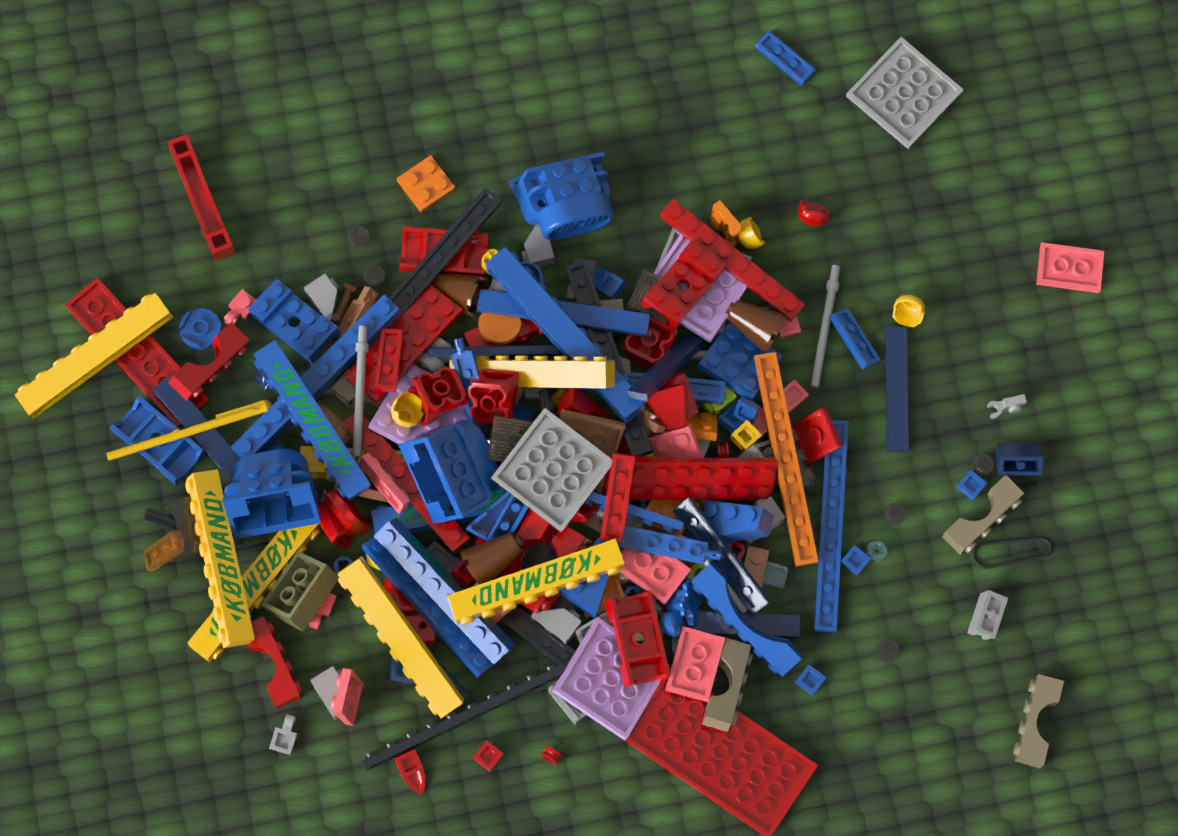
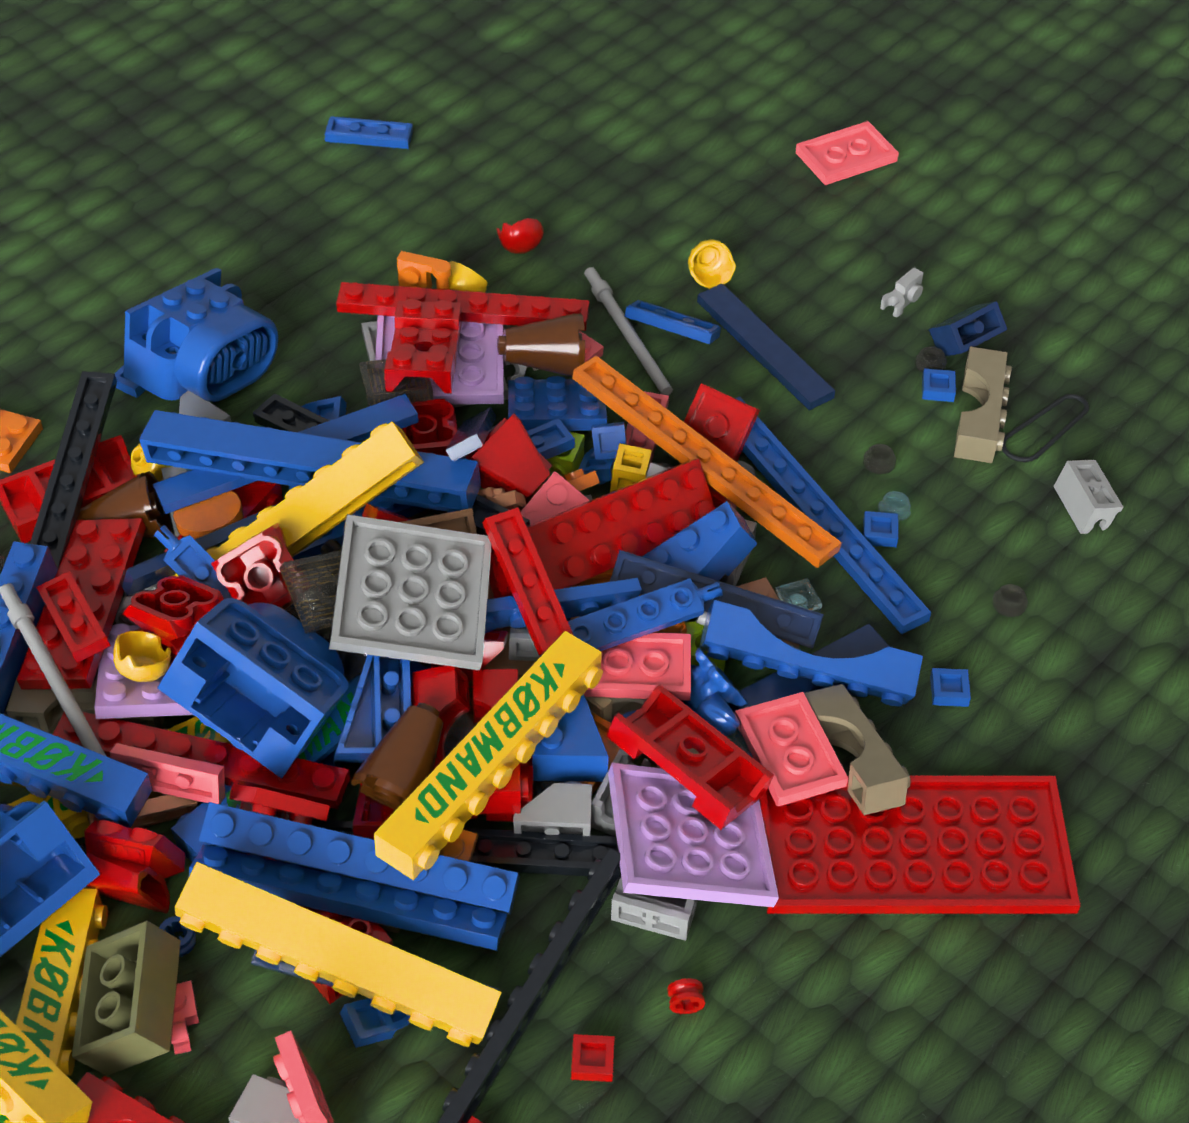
camera: 30 degrees left, 25 degrees down
light grey plate [846,37,964,149] -> none
none -> red plate [229,784,330,825]

